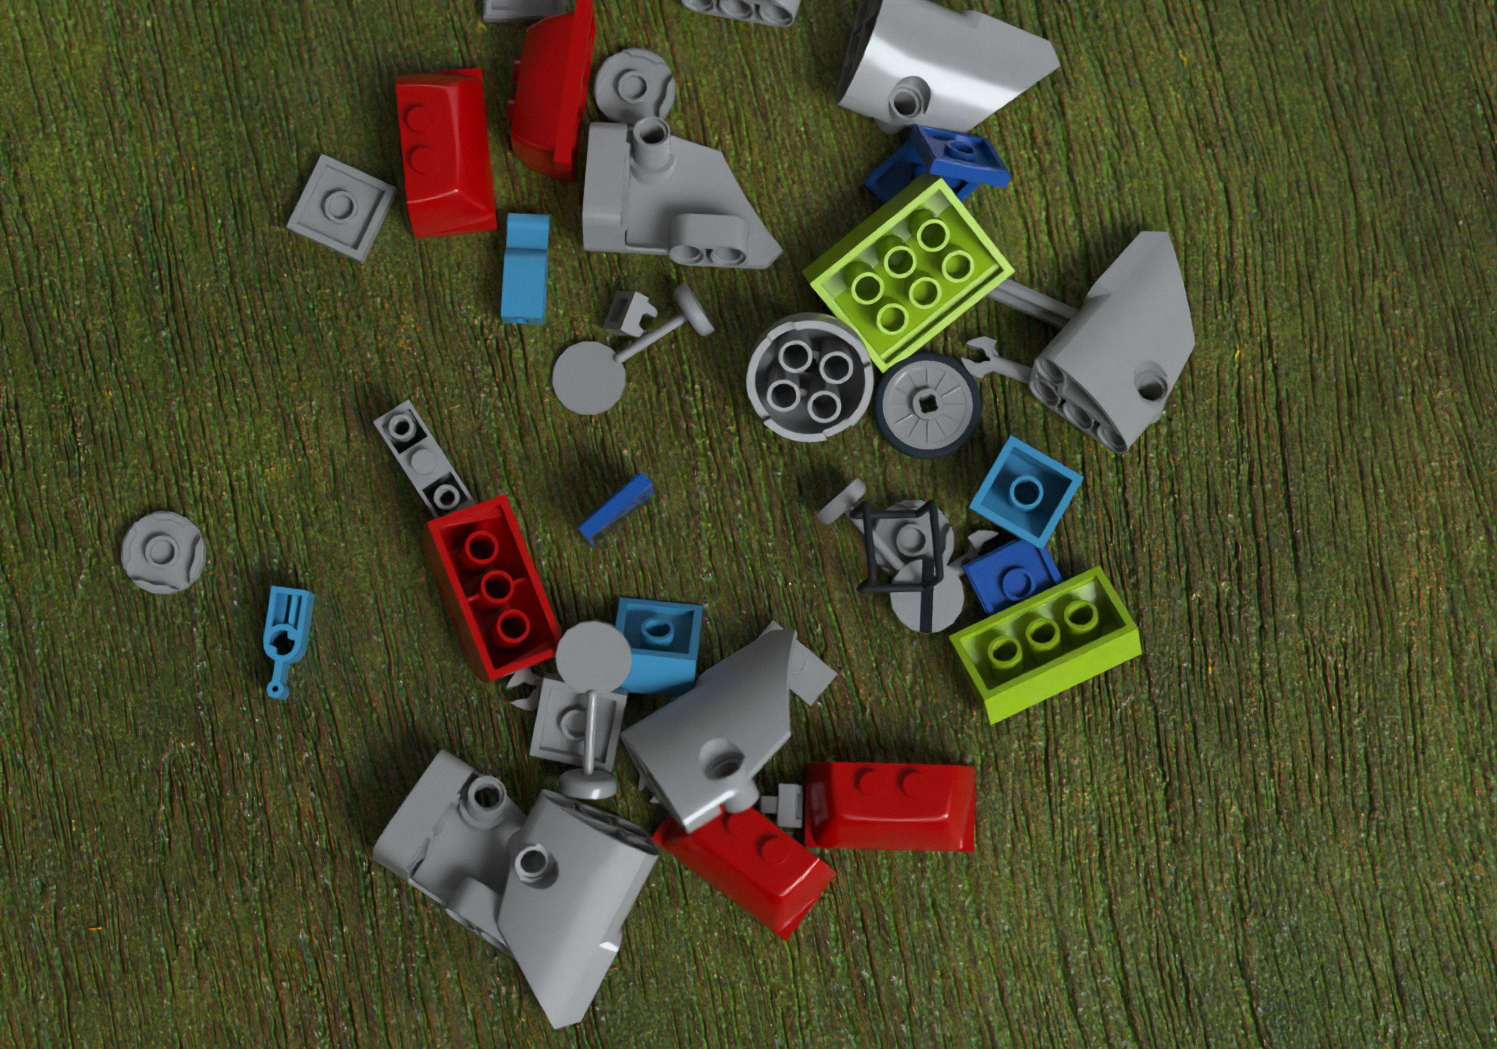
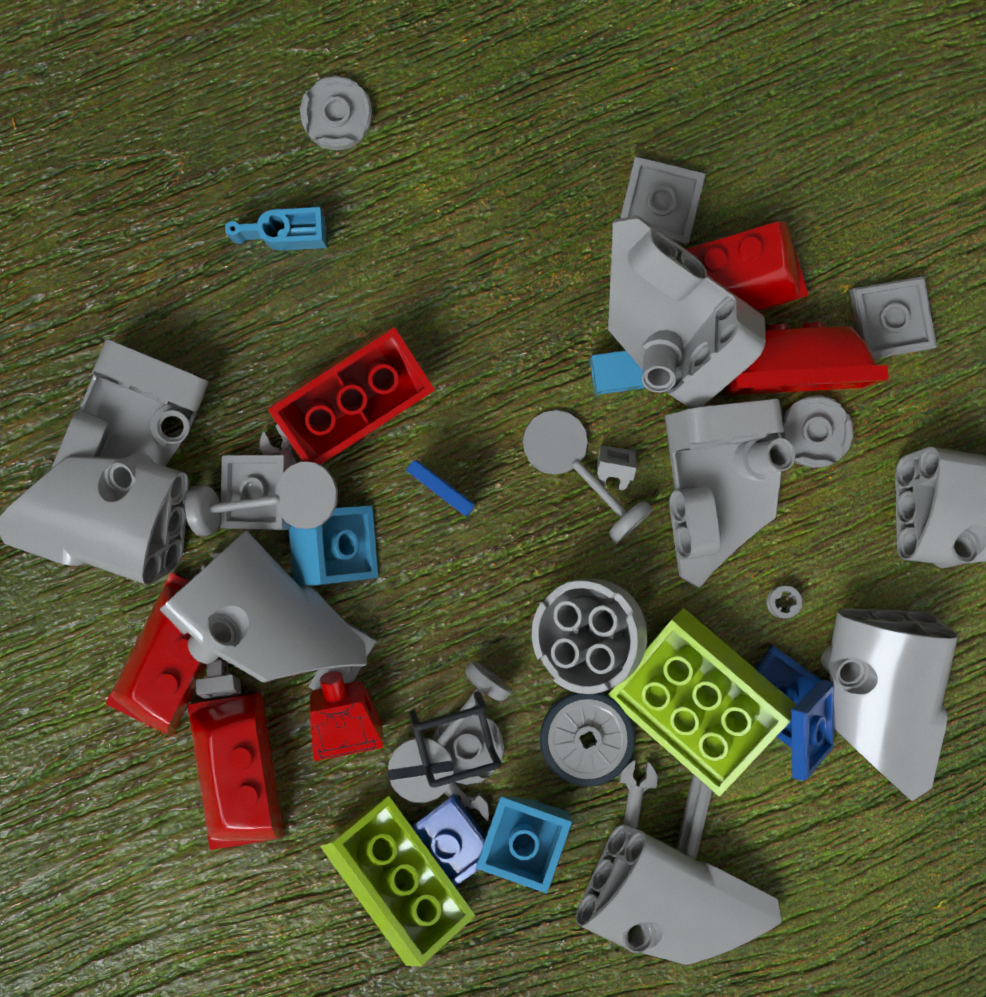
camera: 75 degrees right, 5 degrees up
light grey slope [373,399,476,519] -> none
none -> red torso [310,671,384,761]
none -> light grey panel [608,215,766,409]
none -> light grey bush [766,586,802,618]

